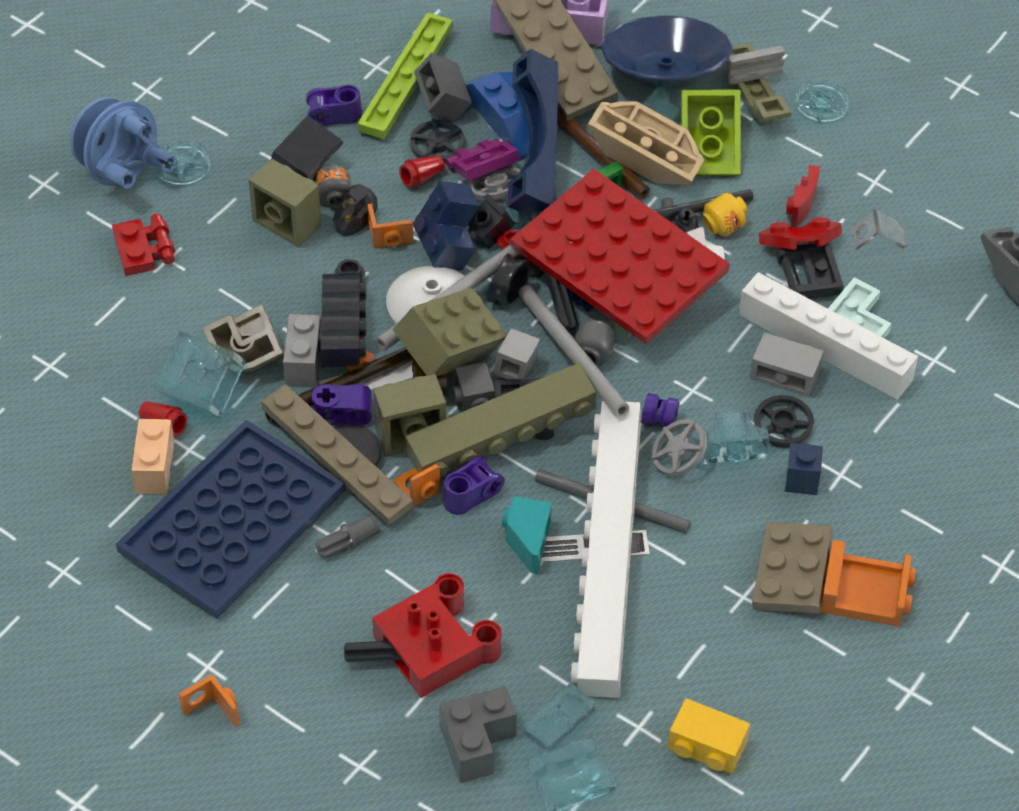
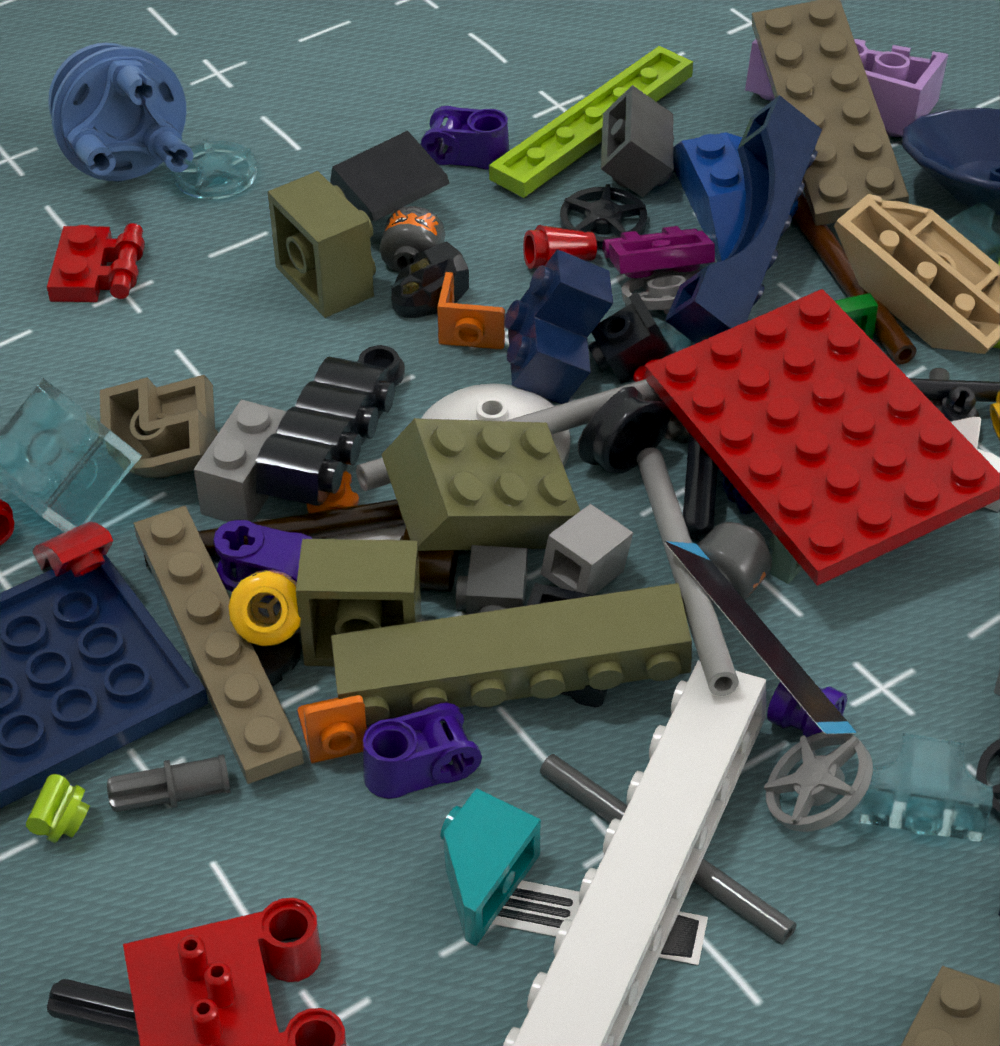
camera: 20 degrees right, 5 degrees down
none -> lime plate [26,774,90,843]
none -> red slope [32,522,114,577]
none -> yellow head [228,570,301,646]
none -> black sticker [665,541,856,734]

